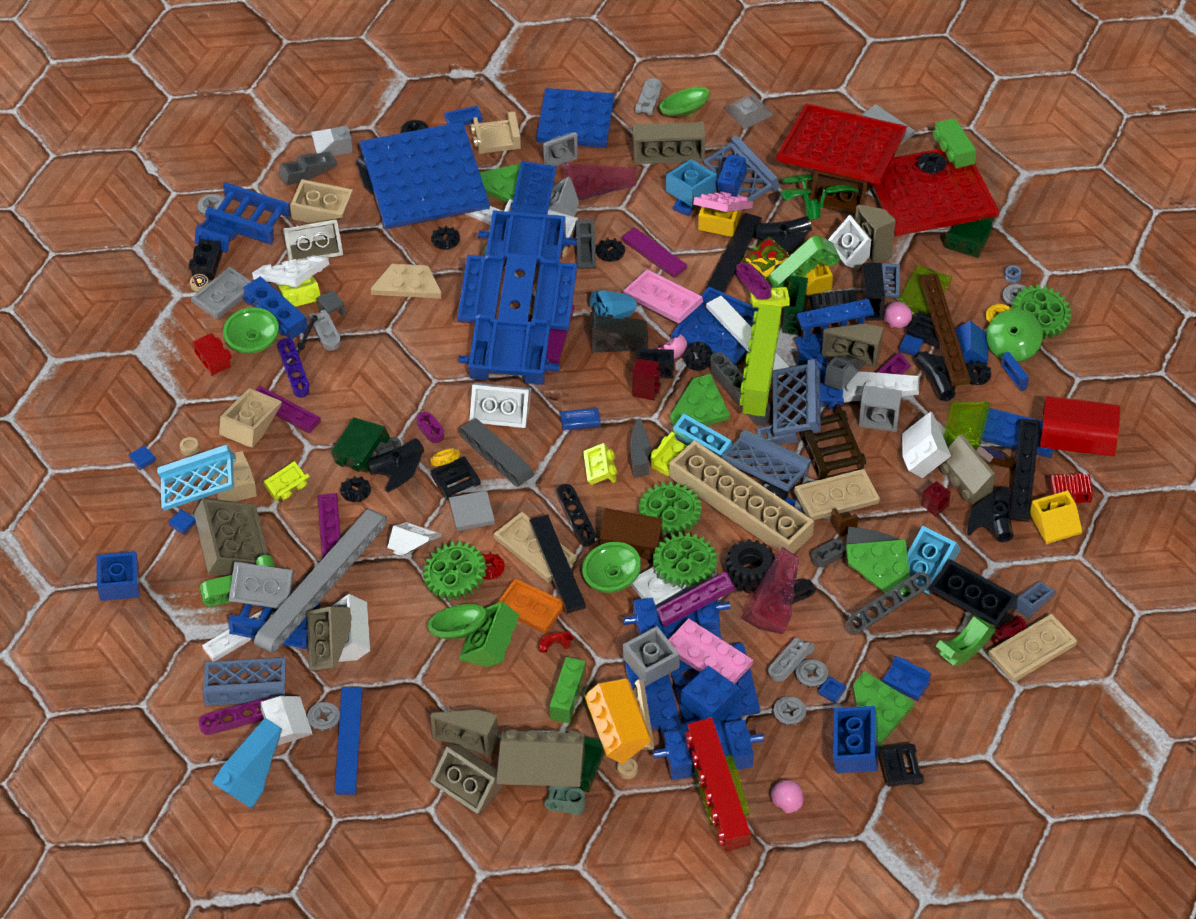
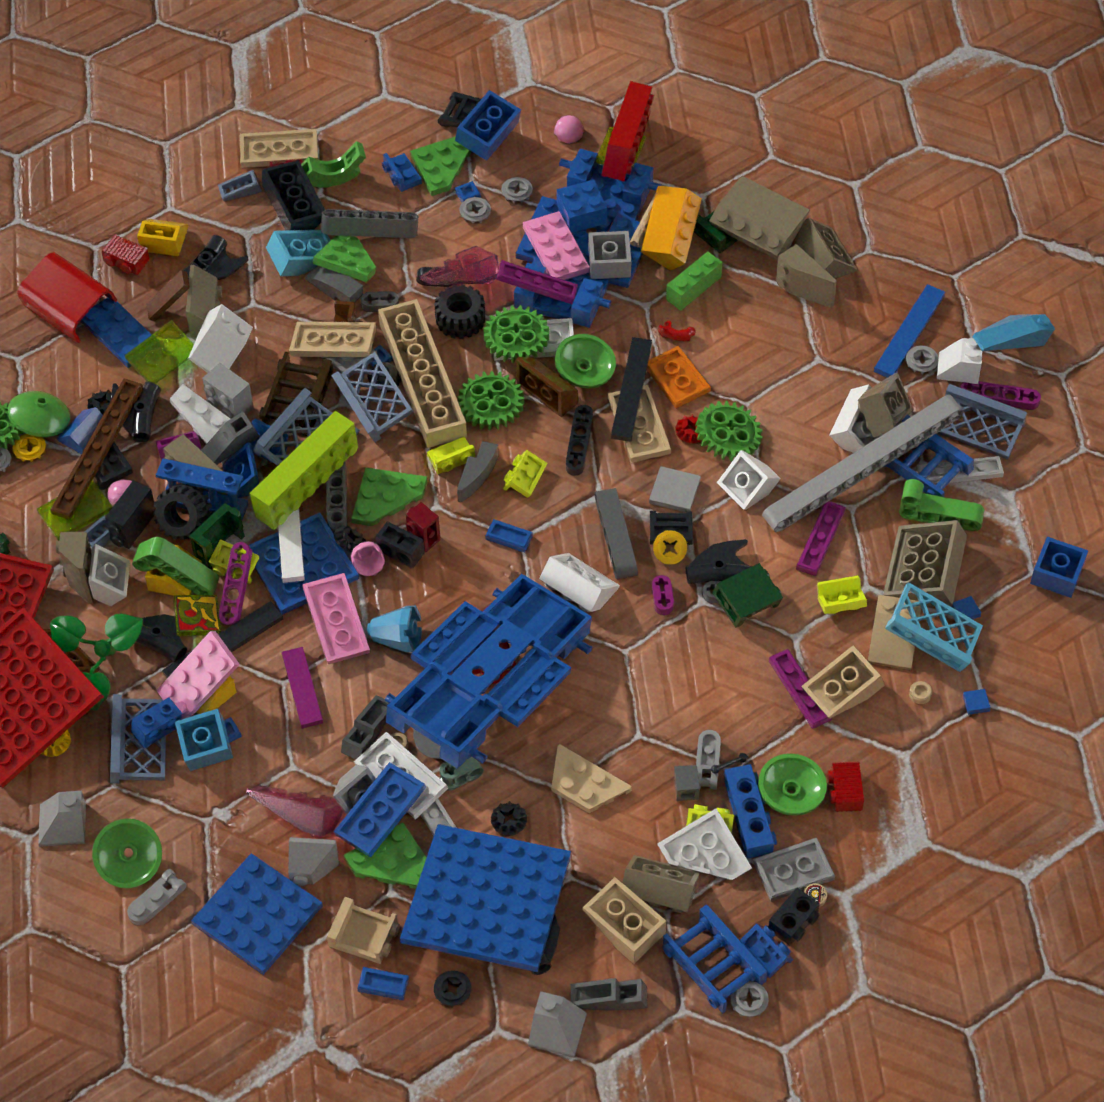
camera: 150 degrees left, 5 degrees up
light grey tile [229,562,294,609] -> none
dark purple beam [278,338,310,398] -> none
black gear [340,475,371,502] -> none
bright green dish [428,604,487,639] -> none
bright green slope [458,601,519,667] -> none
clear smoke wedge [591,312,648,353] -> none
black gear [596,238,625,262] -> none
dark tan brick [633,122,705,164] -> none
medium azure brick [673,413,732,458] -> none
light grey plate [768,638,815,682] -> none
blue tile [899,334,923,357] -> none
dark red brick [921,481,951,517] -> none
blue tile [1002,352,1029,391] -> none
black tile [1011,418,1040,522] -> none

